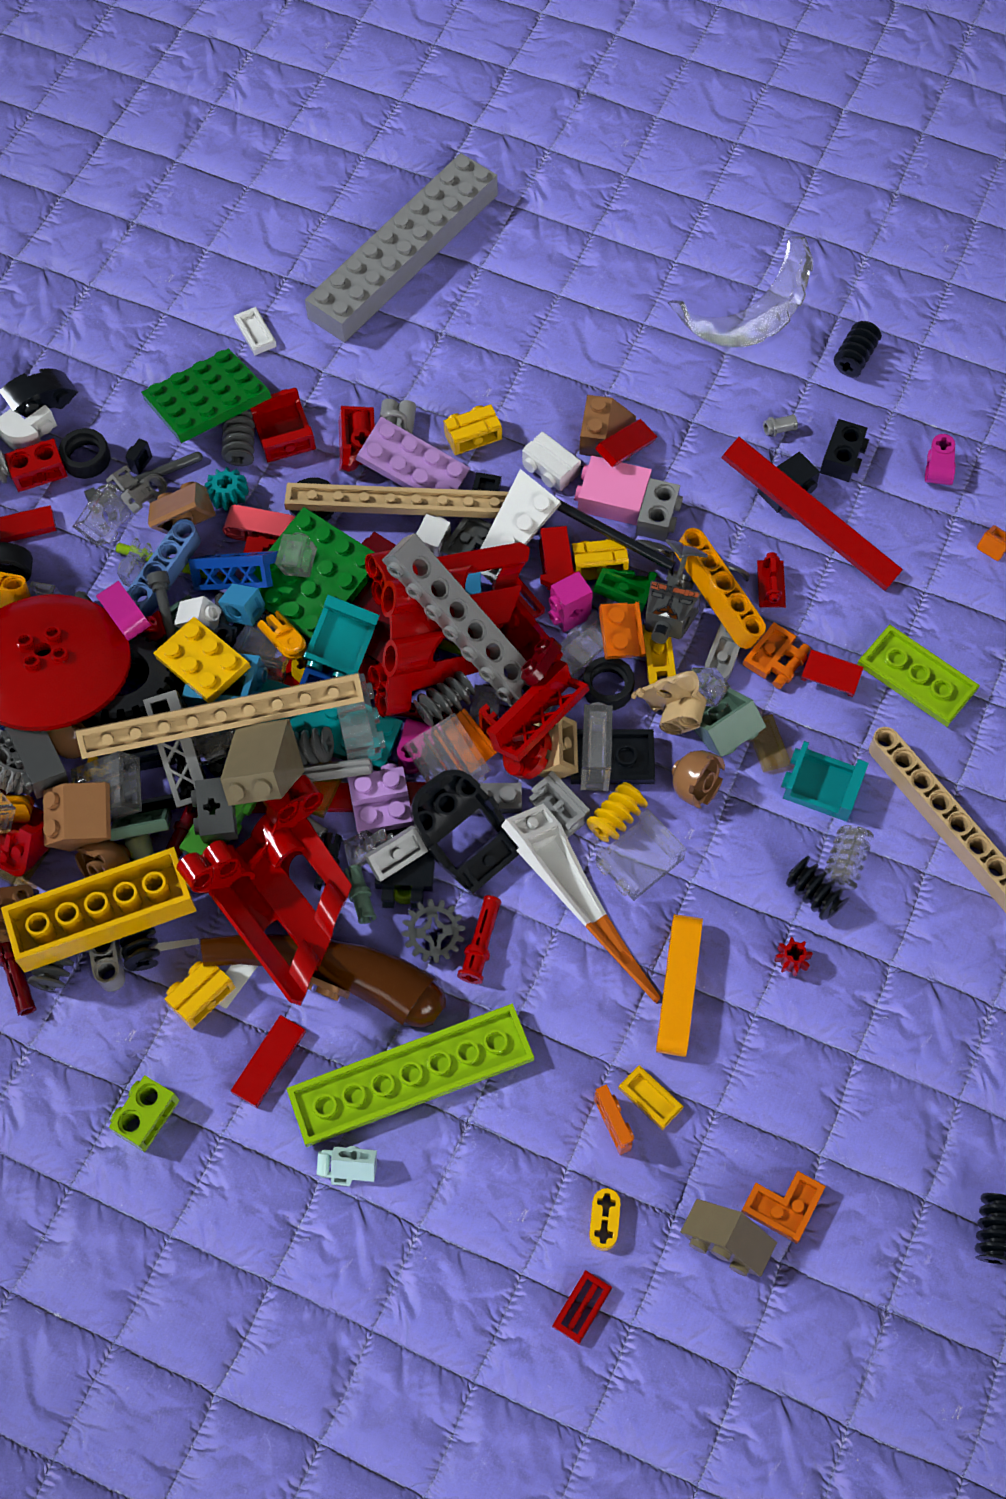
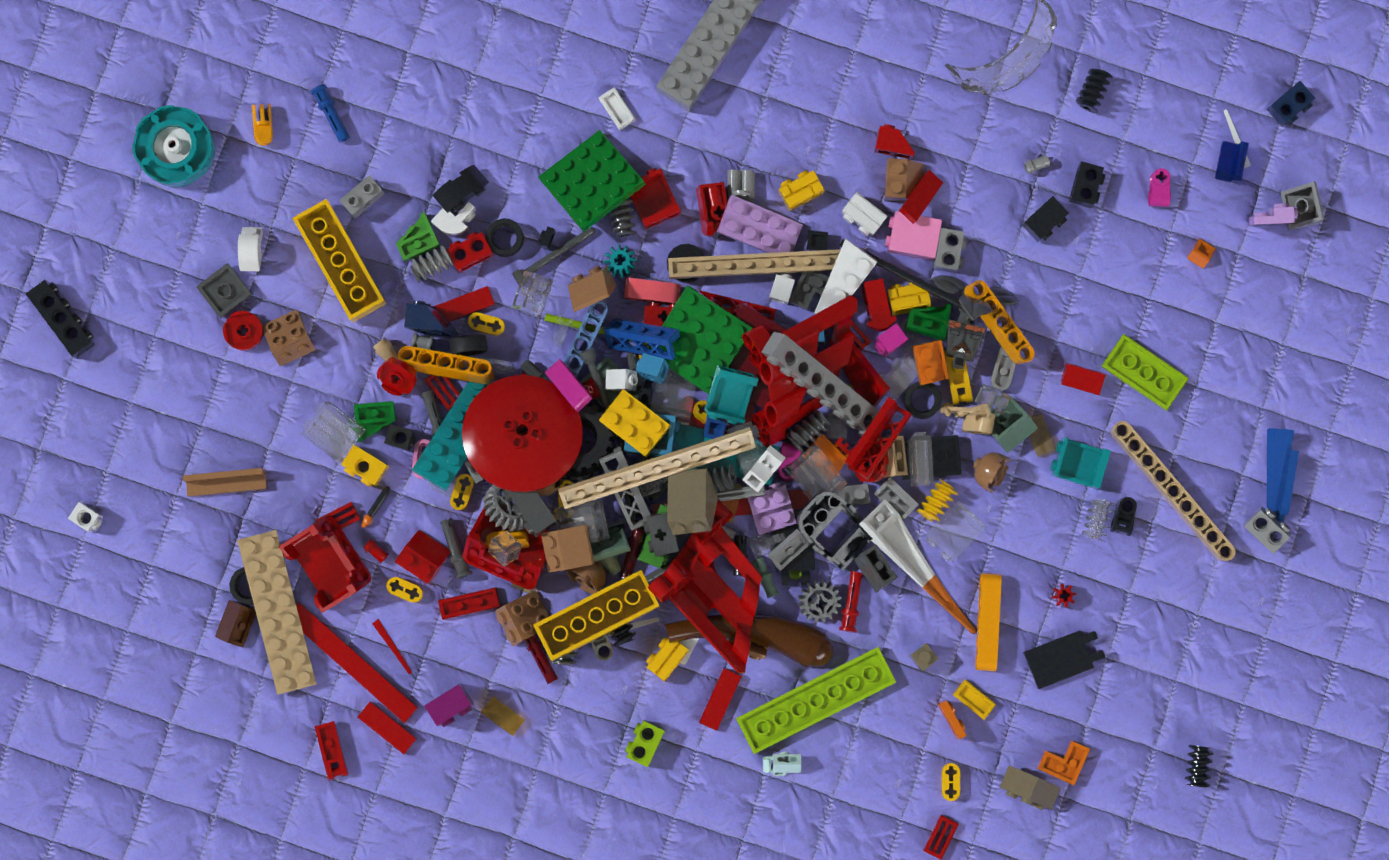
camera: 10 degrees left, 20 degrees up
light grey piece [106,465,167,513] -> none
light orange arm [257,610,307,660] -> none
clear brick [275,532,317,577] -> none
dark red plate [521,637,562,686] -> none
red tile [721,437,903,591] -> none
orange plate [743,622,811,689] -> none
red hinge [757,552,786,608] -> none
black piece [786,855,850,920] -> none
none -> yellow beam [468,312,505,336]
none -> white brick [742,445,786,492]
none -> dark grey brick [854,544,898,593]
none -> red slope [874,124,915,160]
none -> dark tan brick [909,643,939,671]
none -> black tile [1023,631,1105,689]
none -> black piece [1110,497,1137,536]

